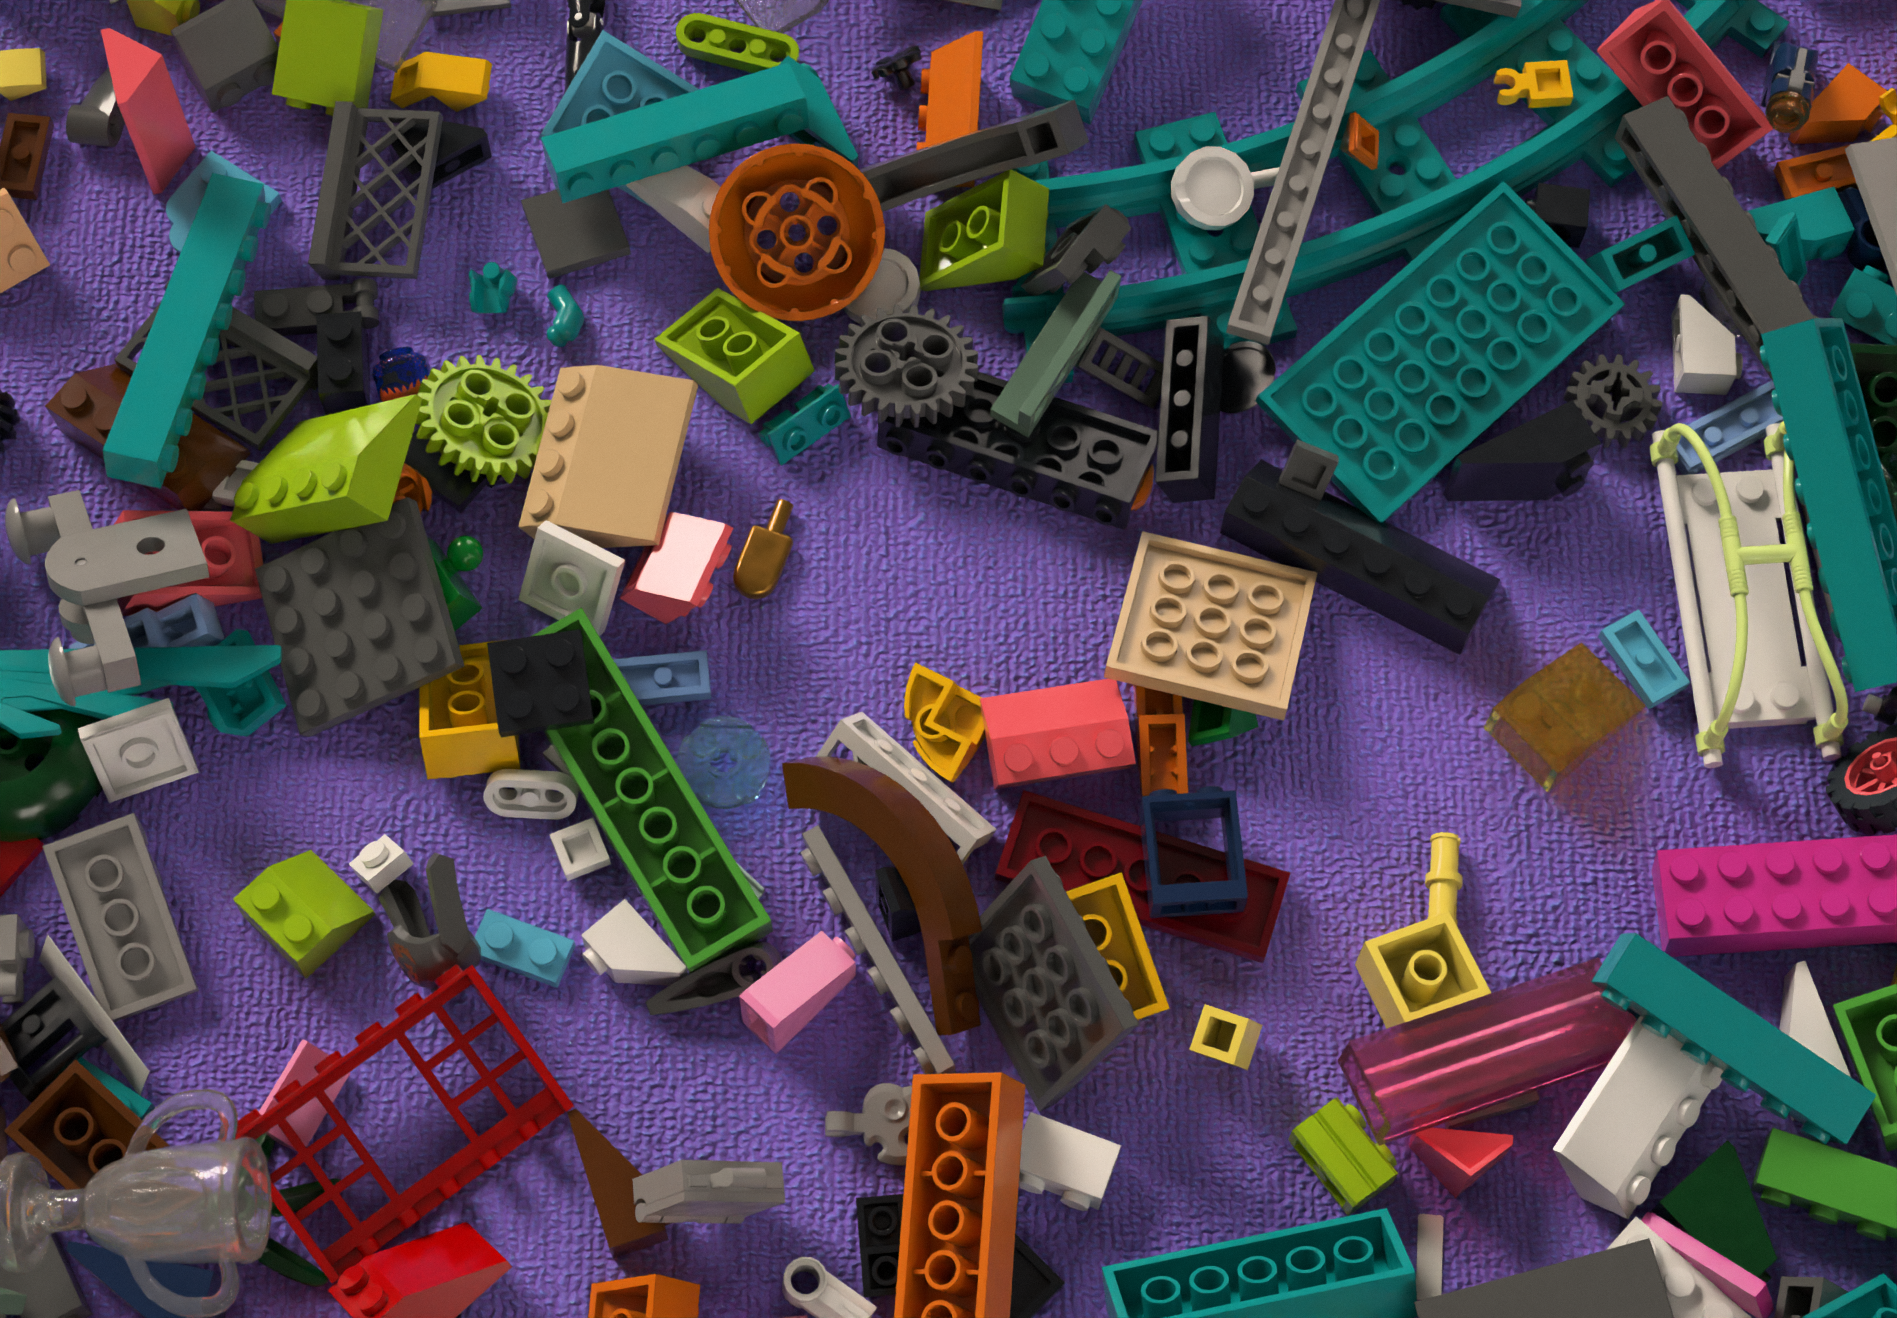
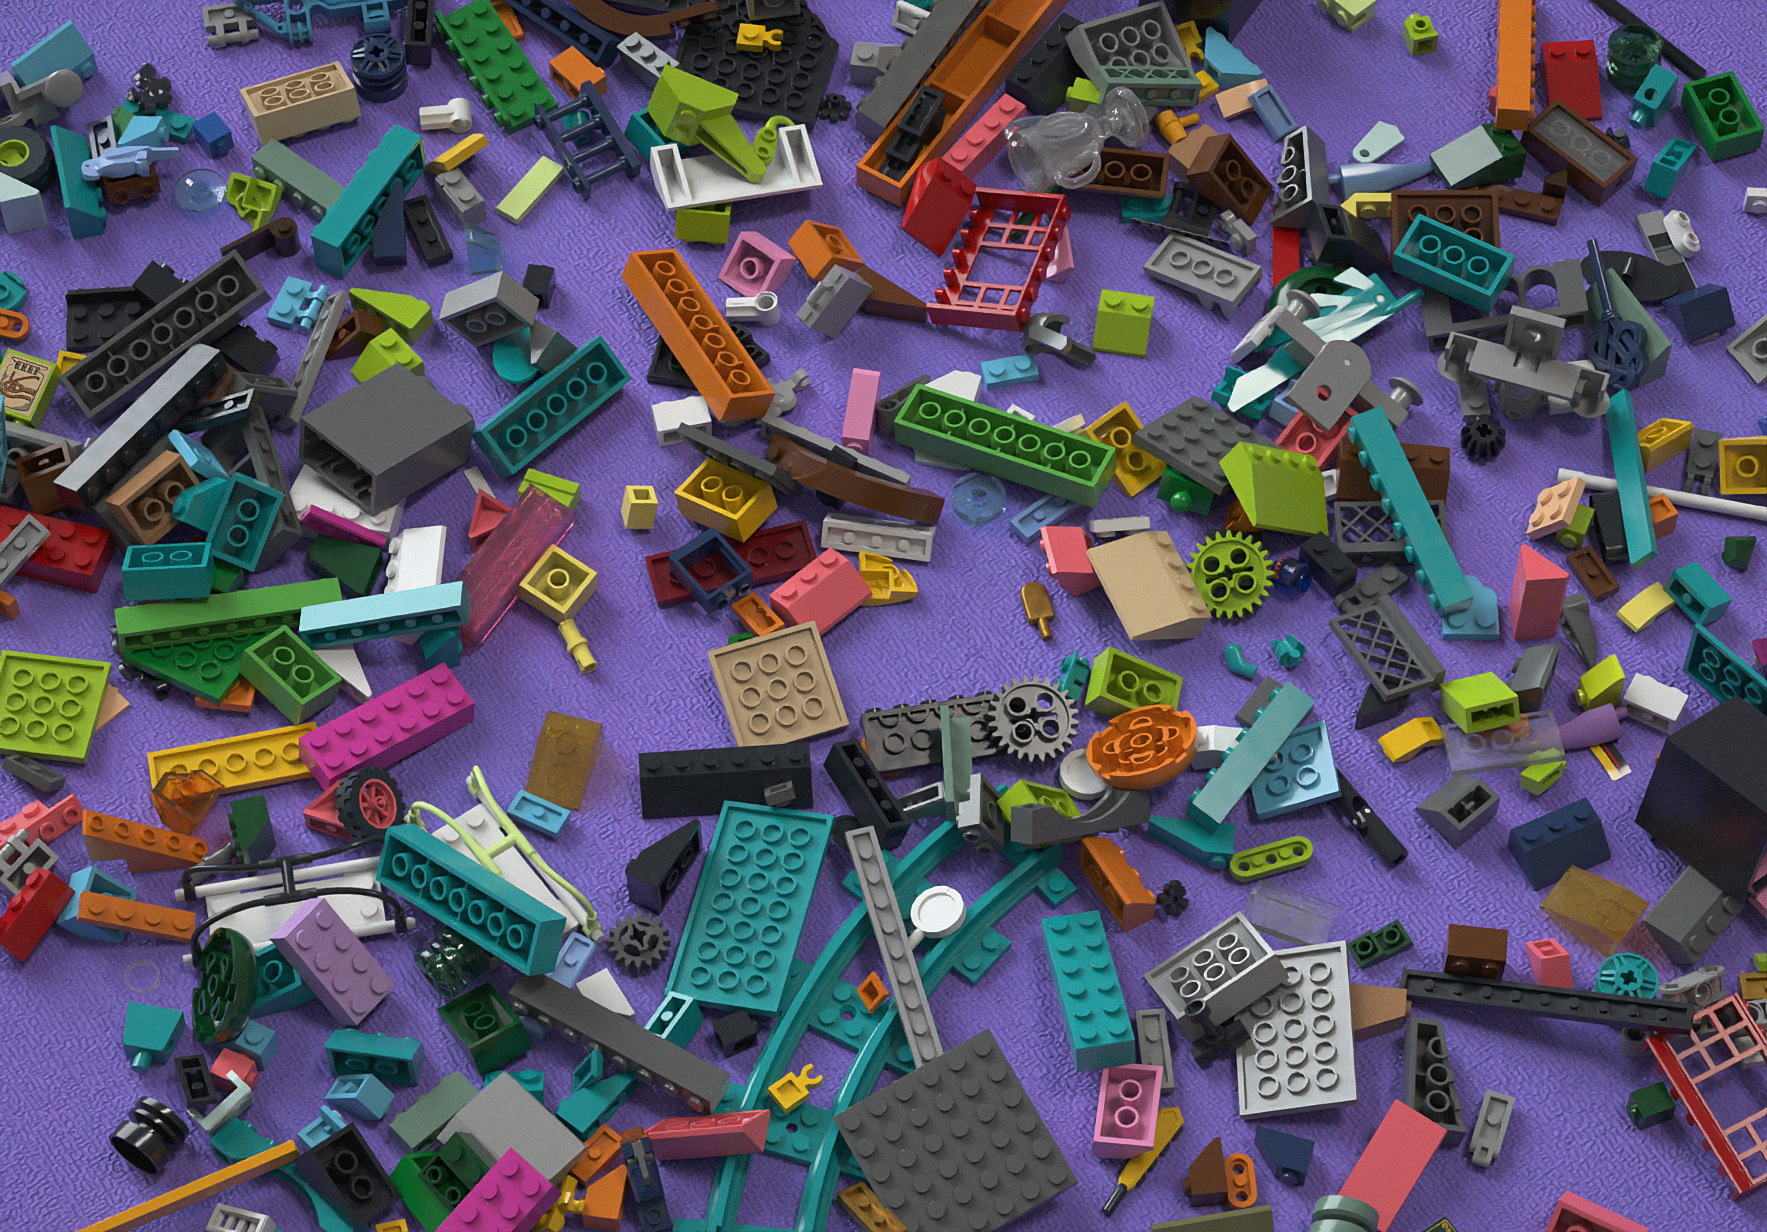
camera: 150 degrees right, 10 degrees down
white plate [349,834,414,894] -> none
black plate [487,629,594,738] -> none

